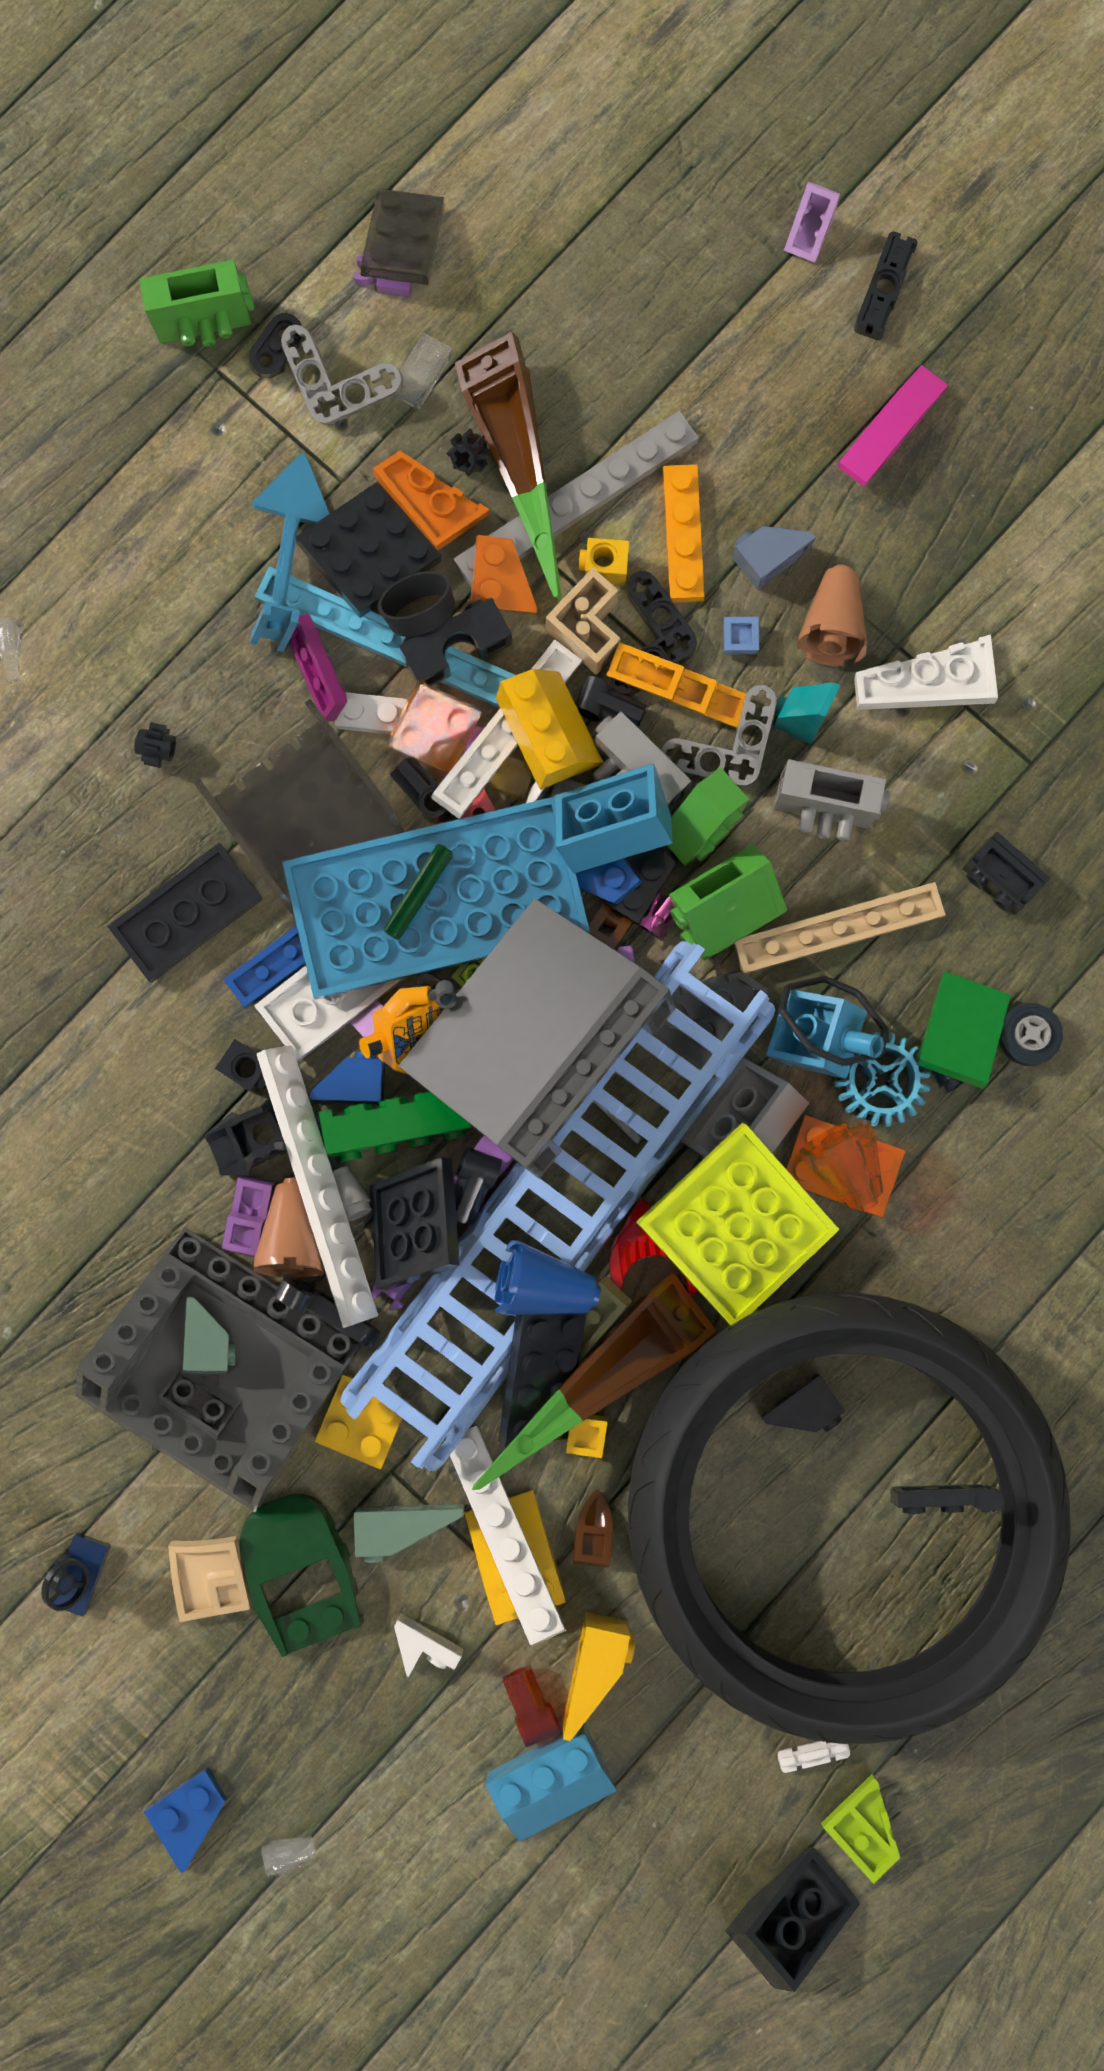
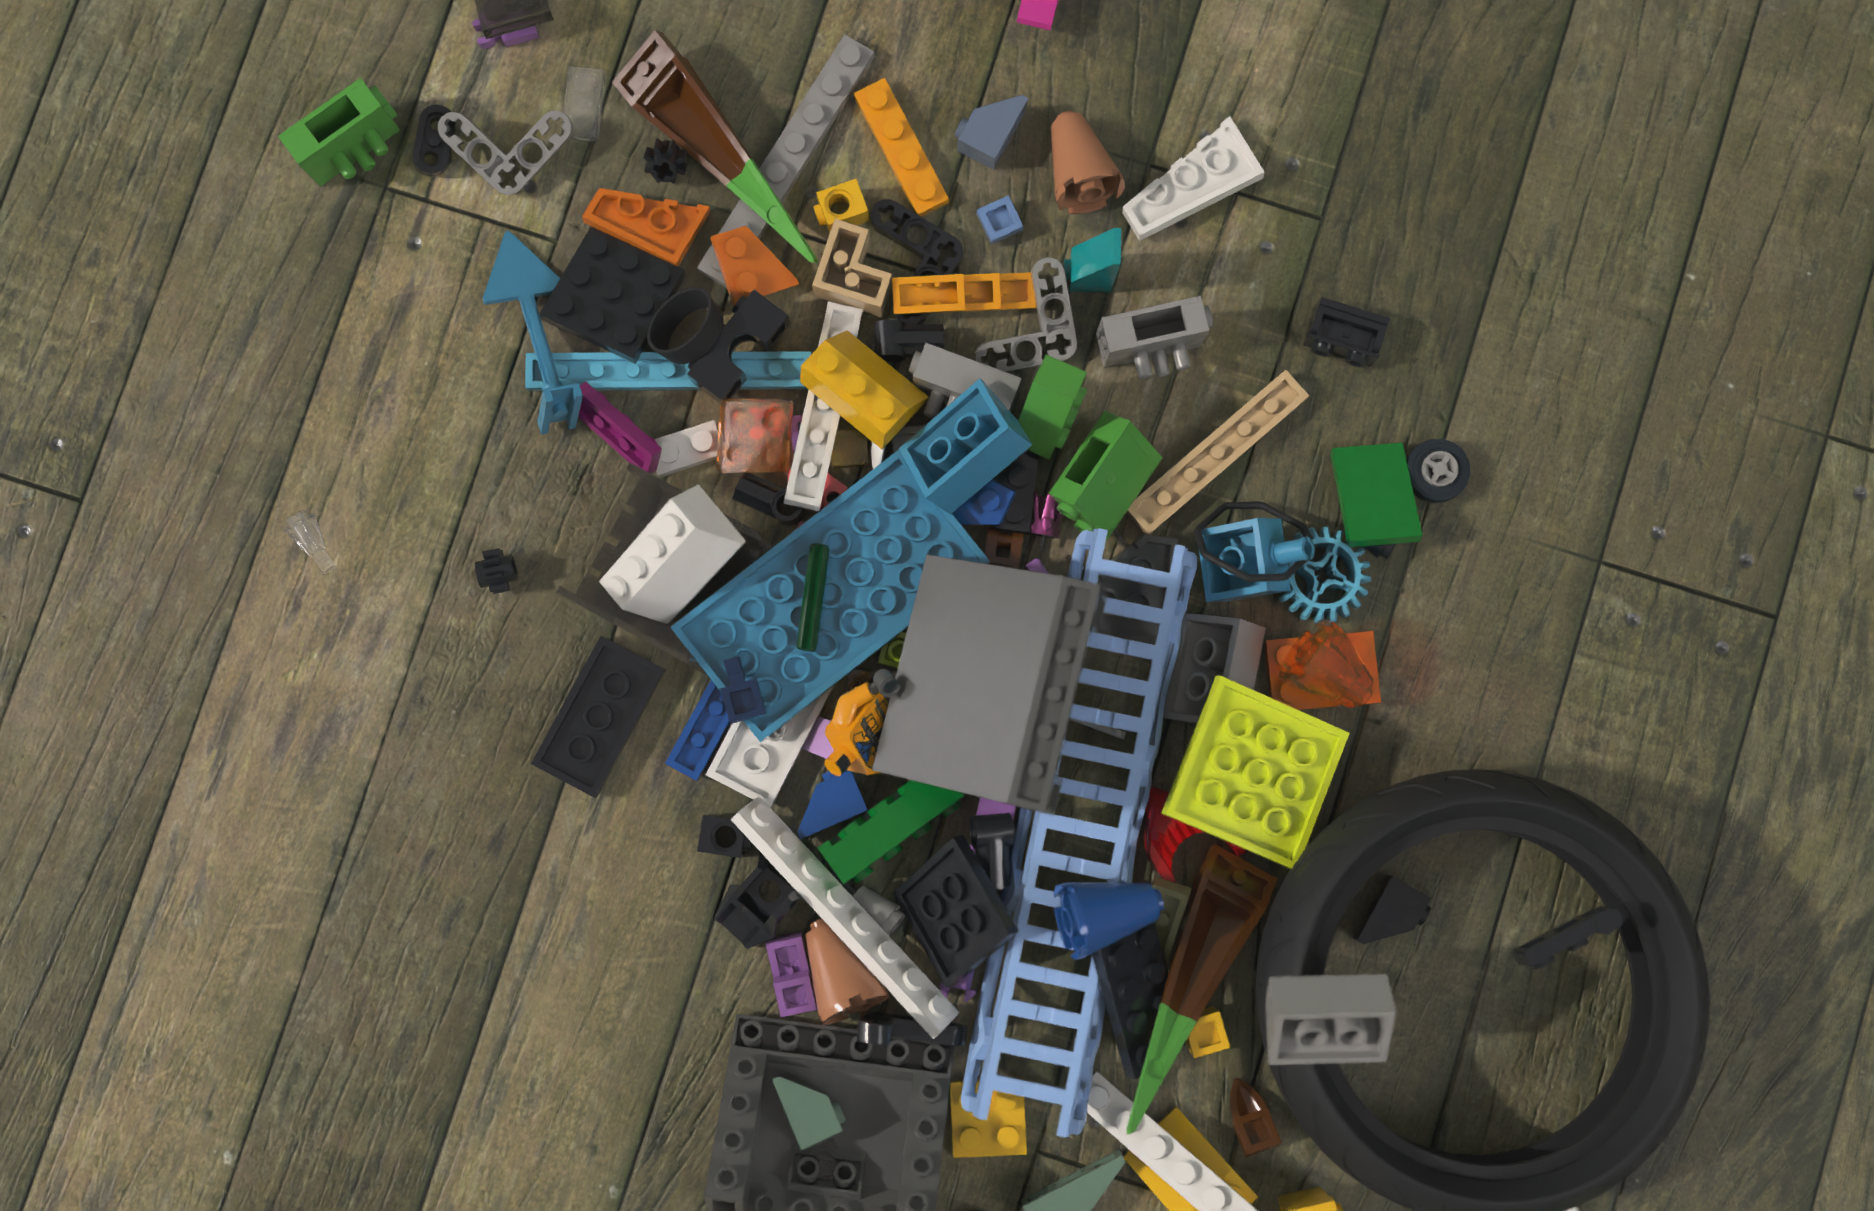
camera: 30 degrees left, 0 degrees up
none -> white slope [599,484,746,624]
none -> dark blue plate [720,656,767,724]
none -> light grey slope [1266,974,1396,1065]

